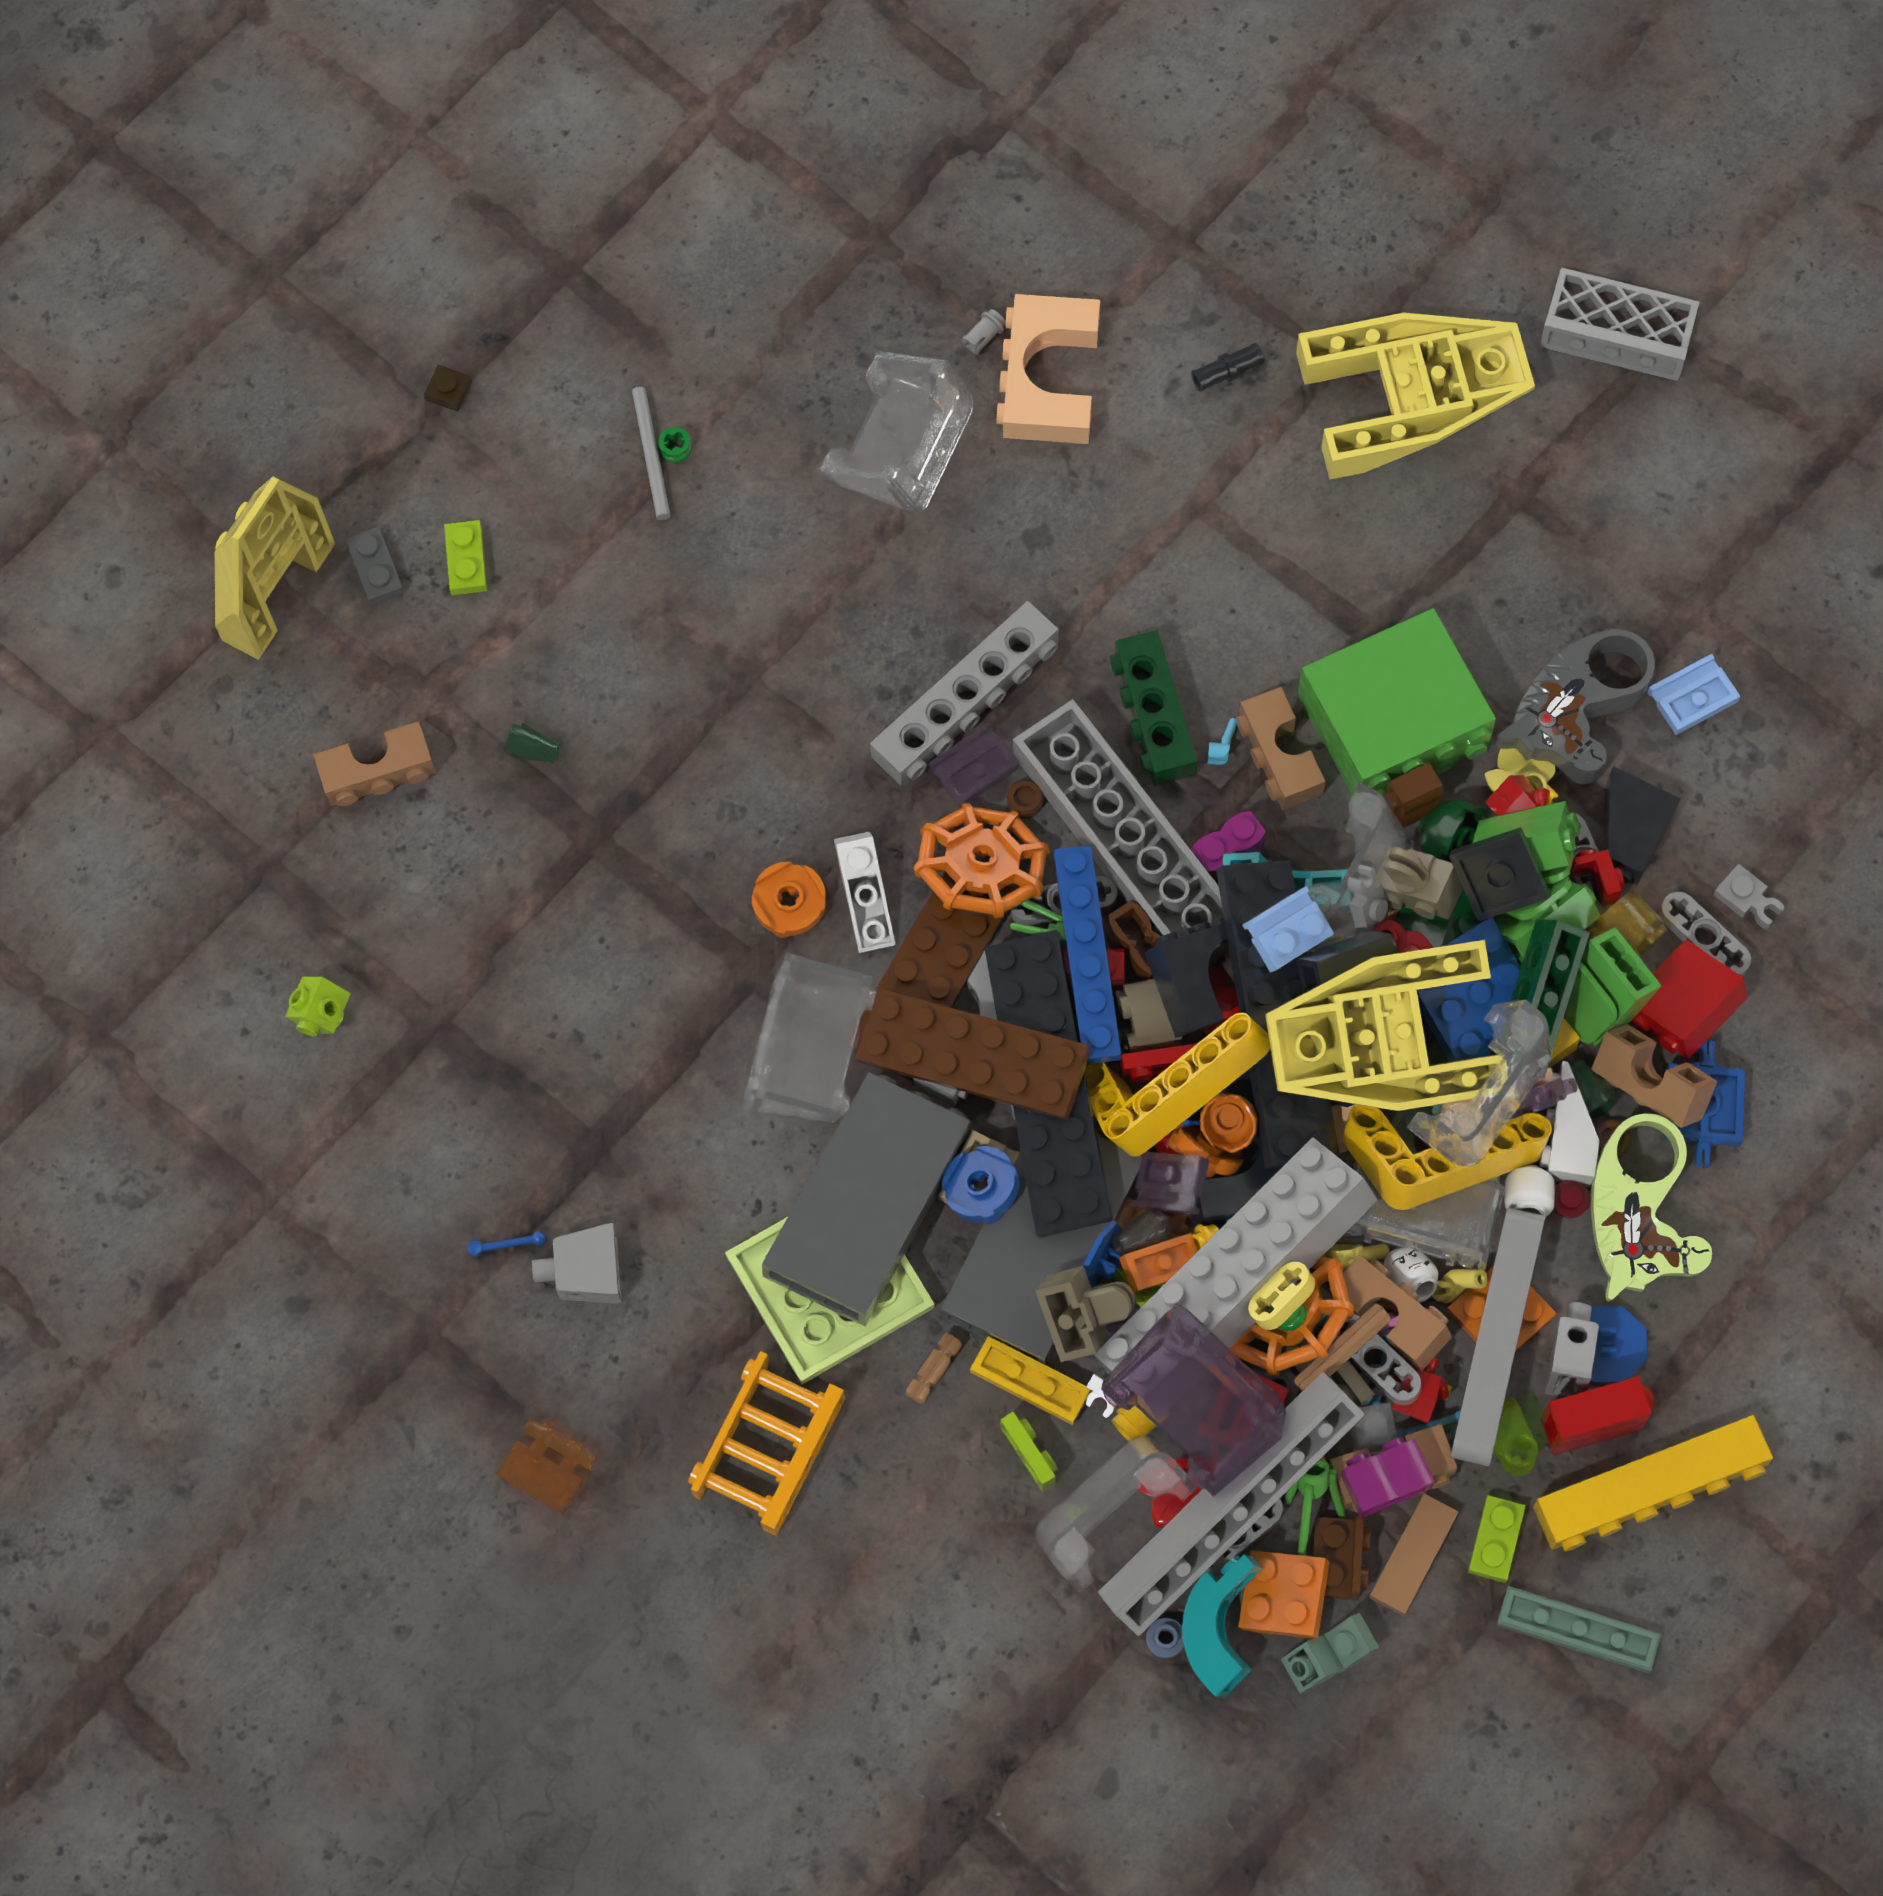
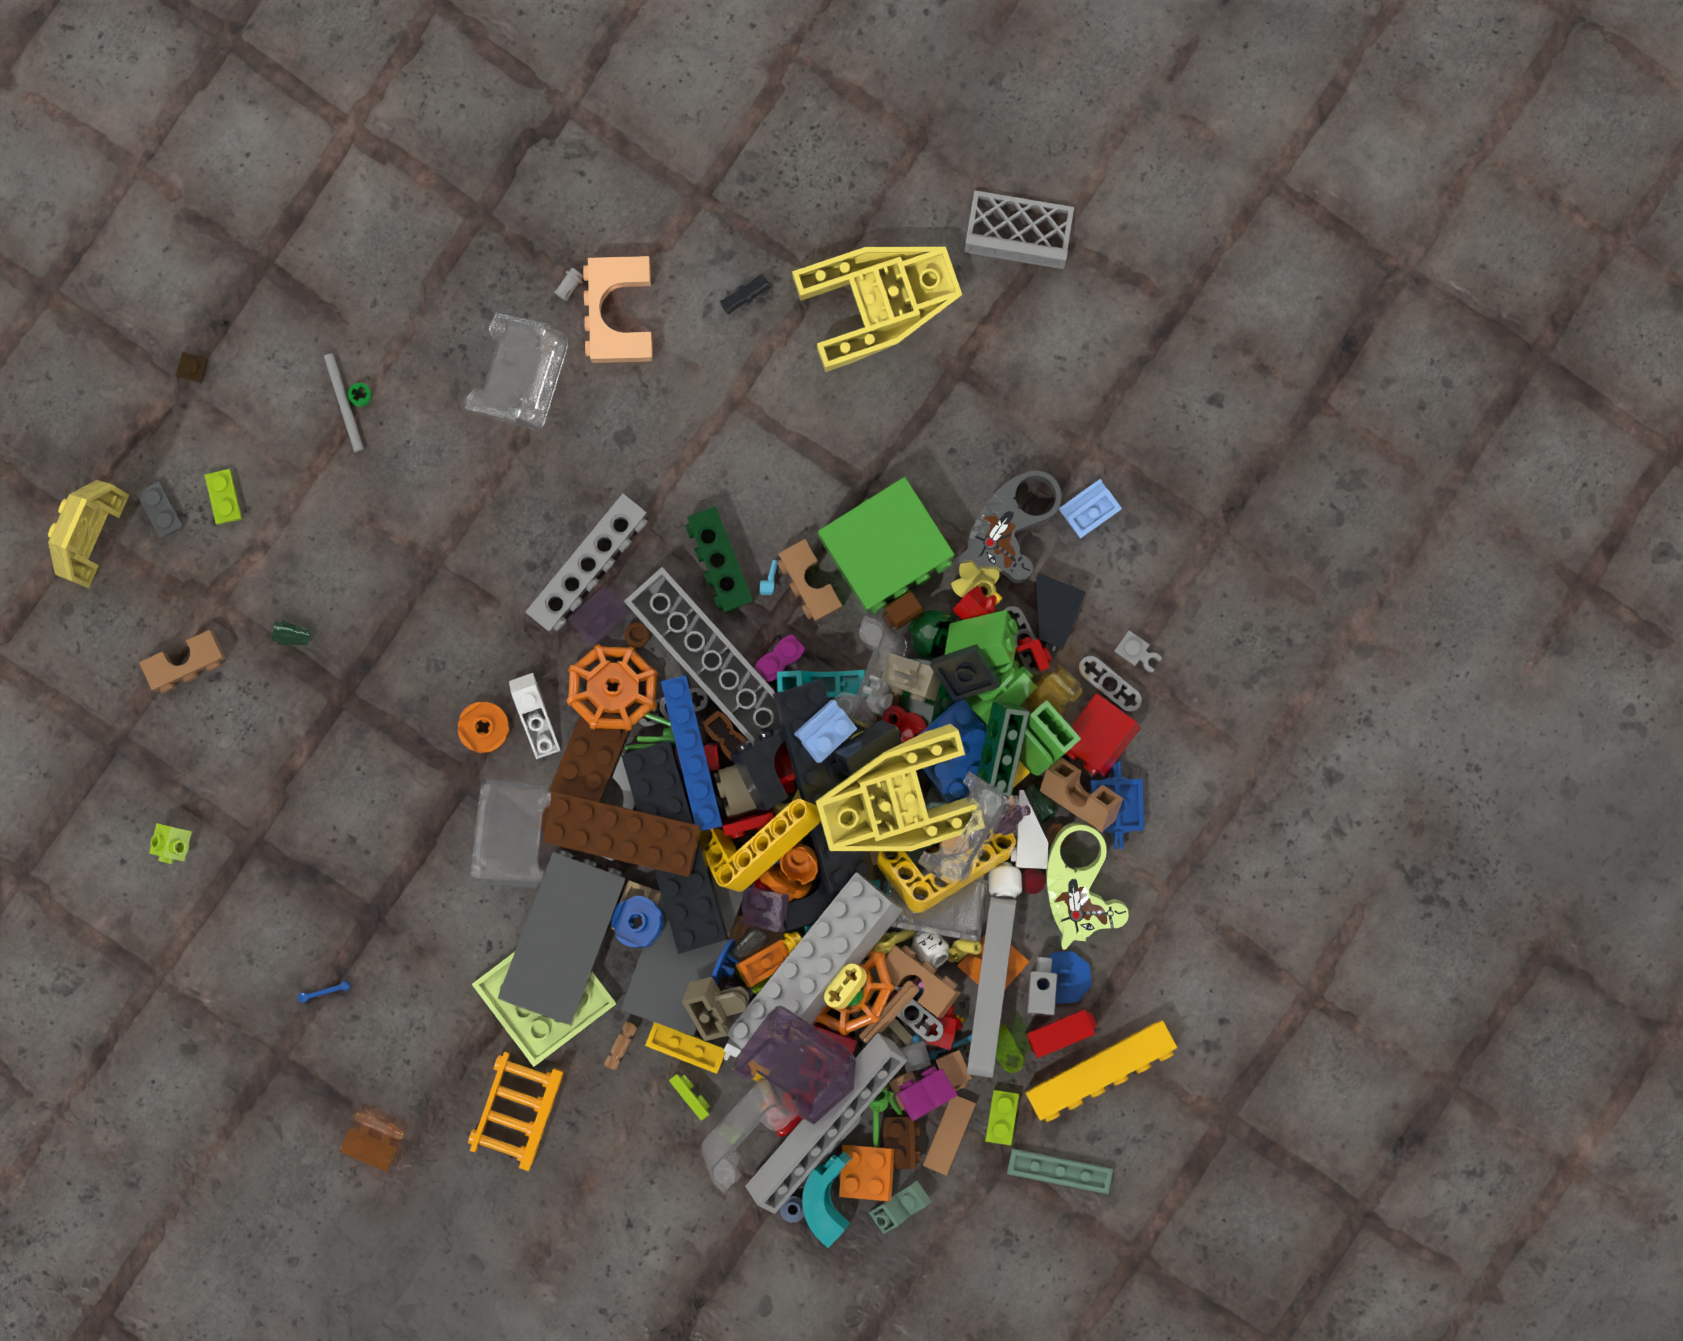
camera: 15 degrees left, 15 degrees up
light grey torso [532,1223,622,1304] -> none

